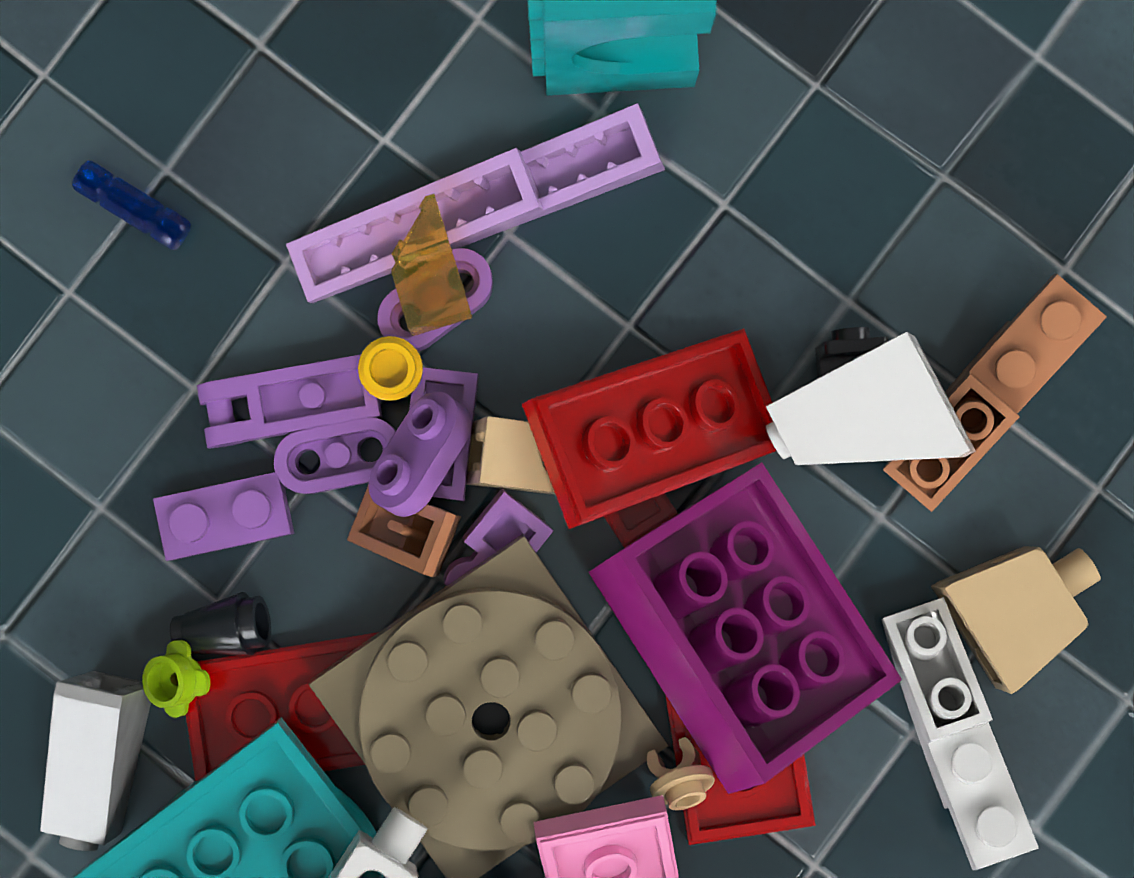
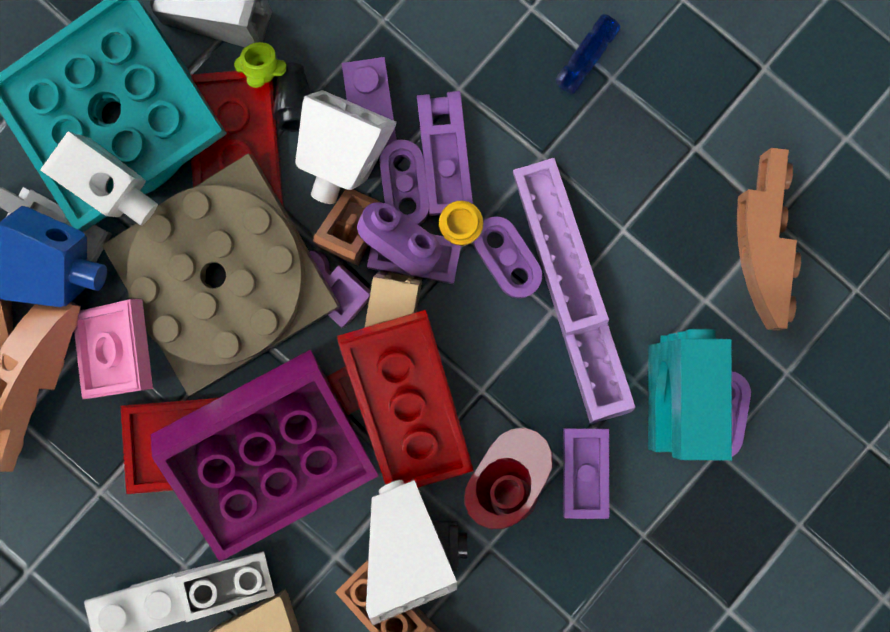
camera: 95 degrees right, 0 degrees up
clear yellow slope [391,194,473,336] -> none
tan plate [647,737,715,810] -> none
none -> white torso [295,90,397,204]
none -> dark red piece [464,428,553,529]
none -> medium lavender plate [563,428,609,519]

